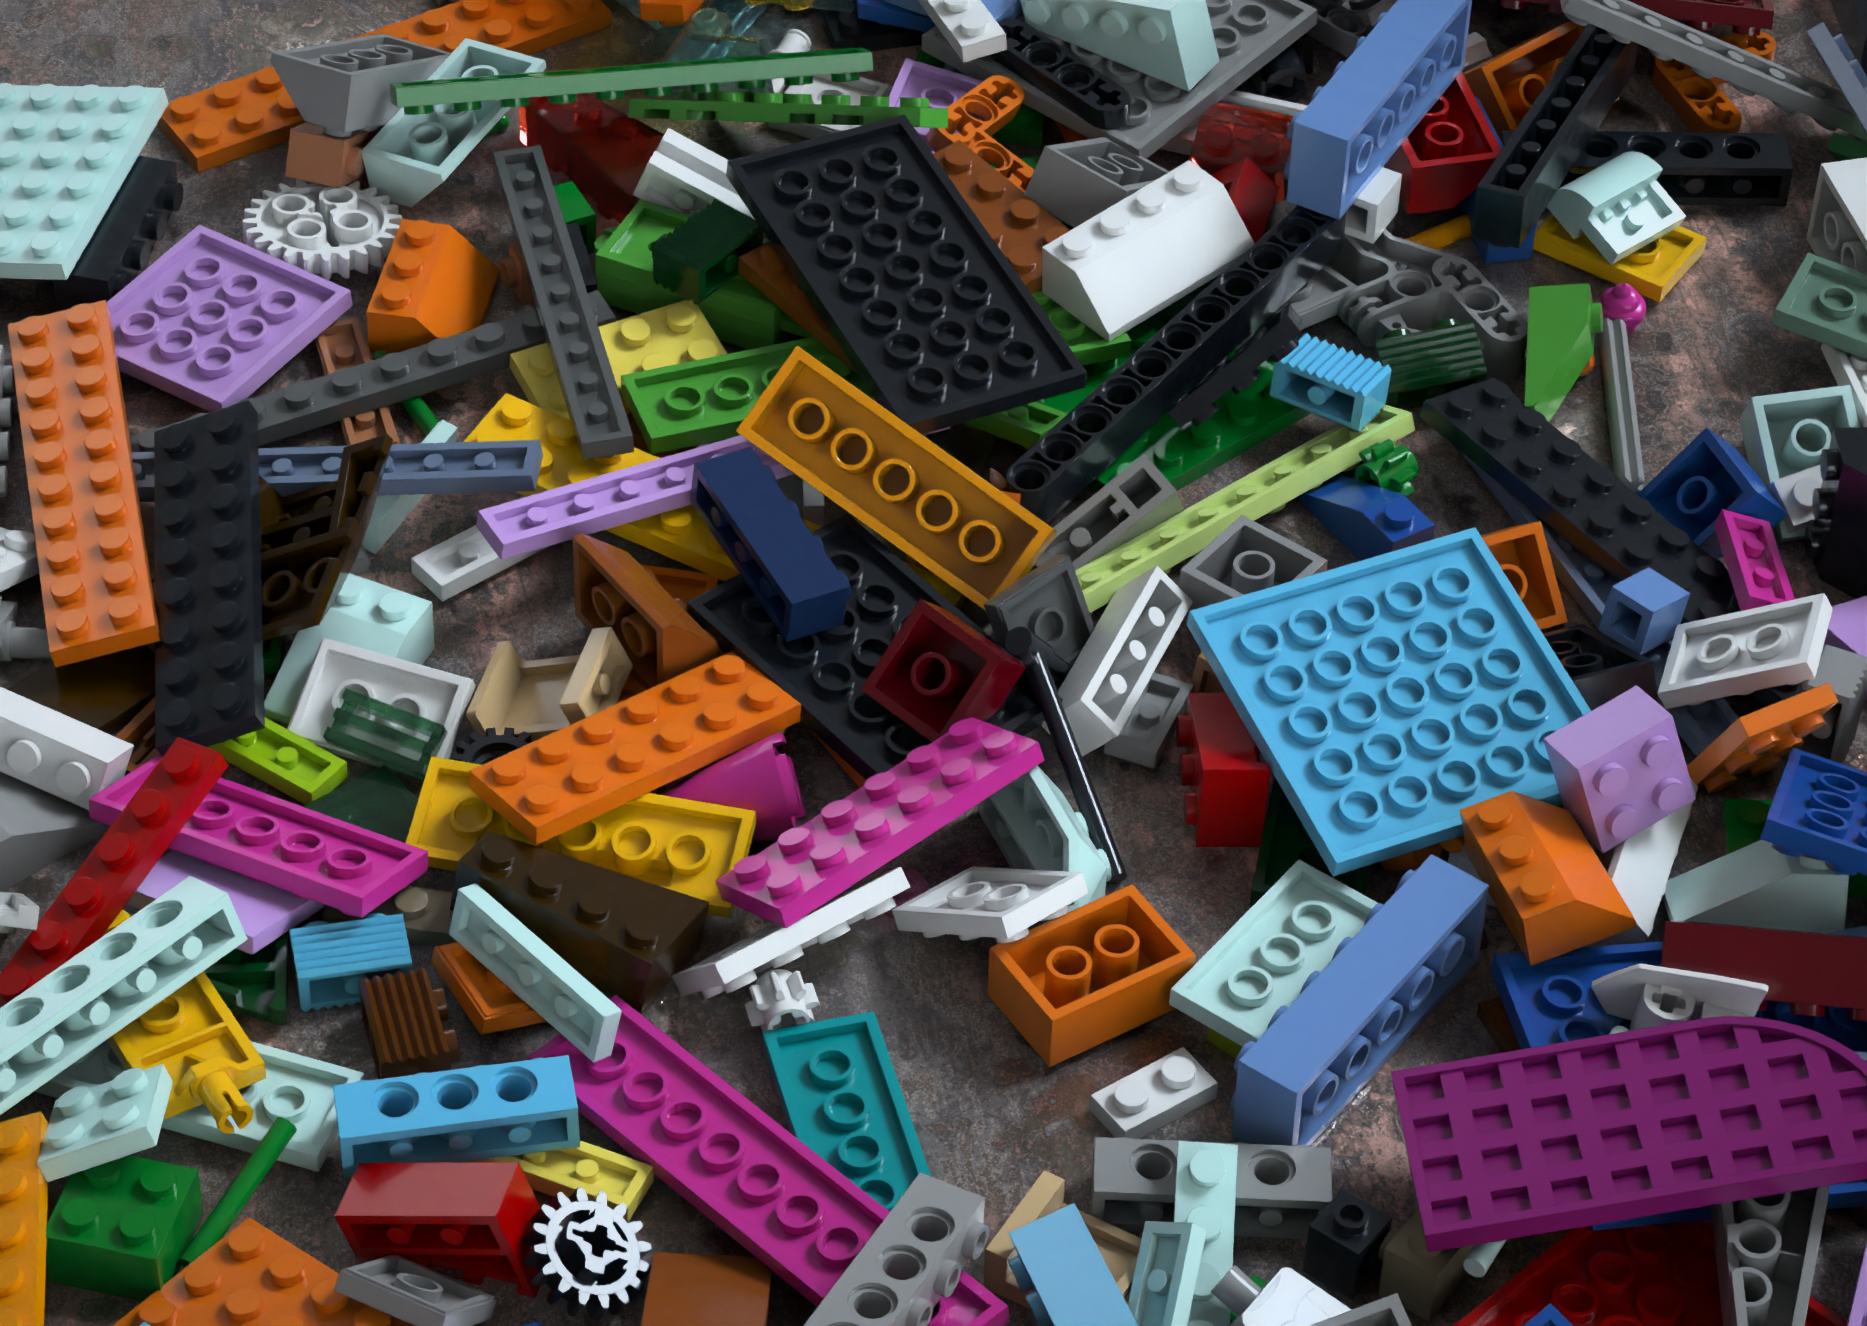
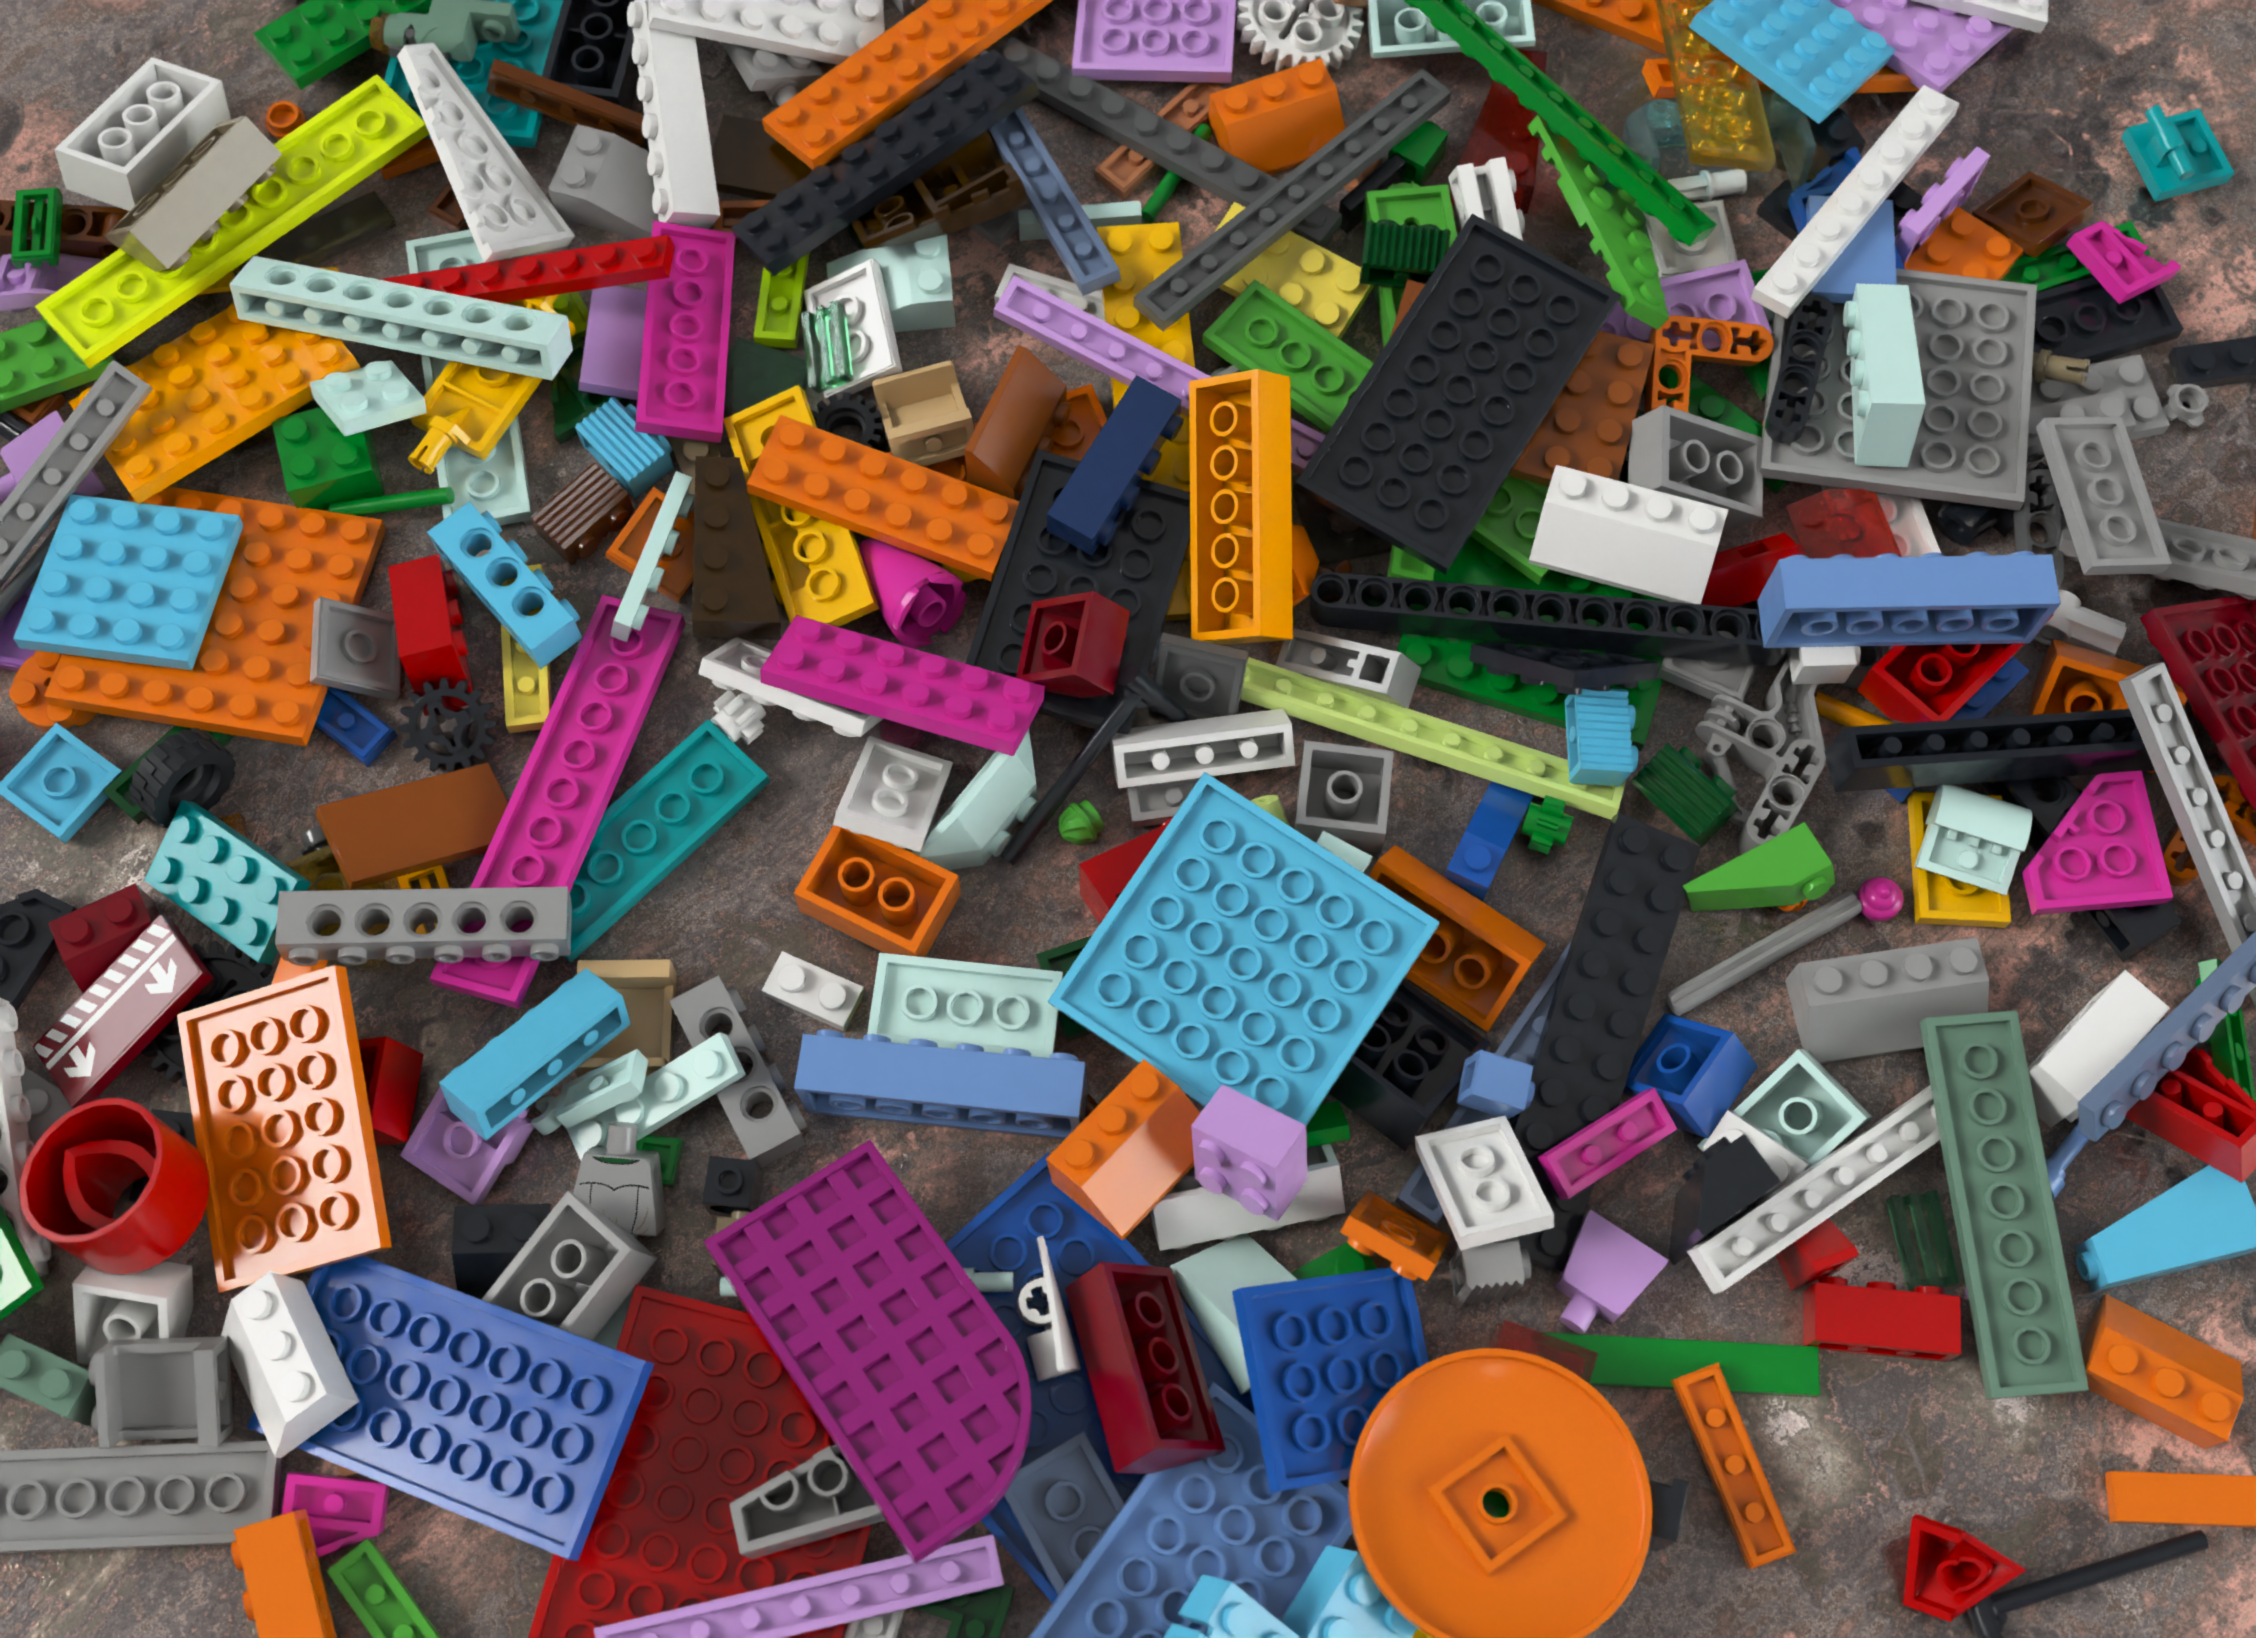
camera: 60 degrees right, 25 degrees up
none -> bright green plate [1059,800,1105,845]
none -> light grey slope [1785,937,1989,1064]
none -> dark pink plate [2022,770,2173,915]

